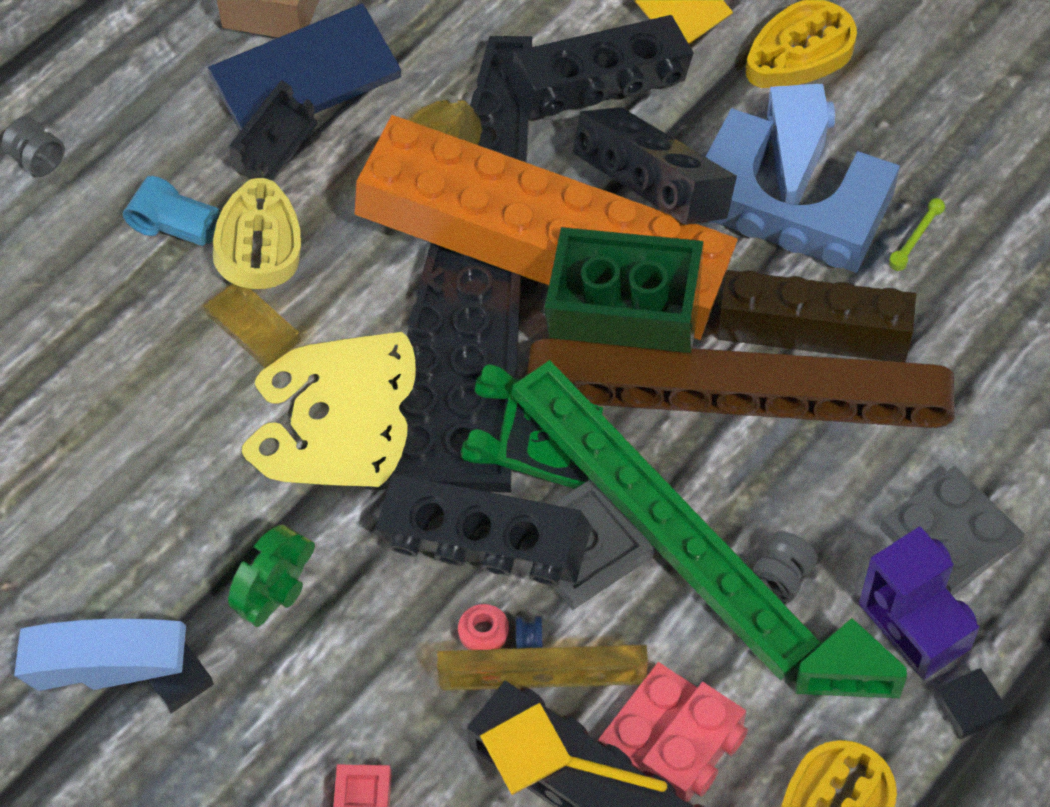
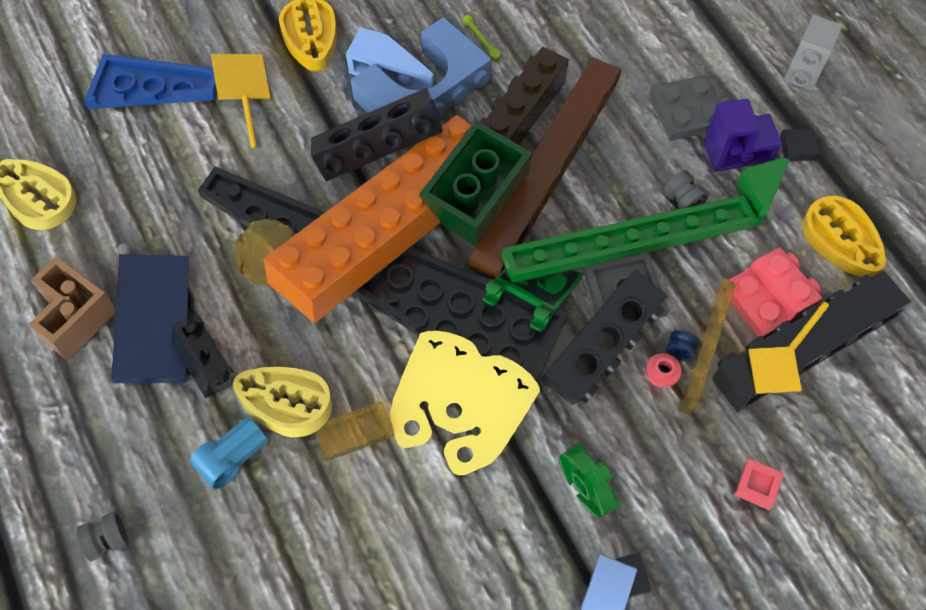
camera: 70 degrees left, 5 degrees up
black brick [509,14,694,119] -> none

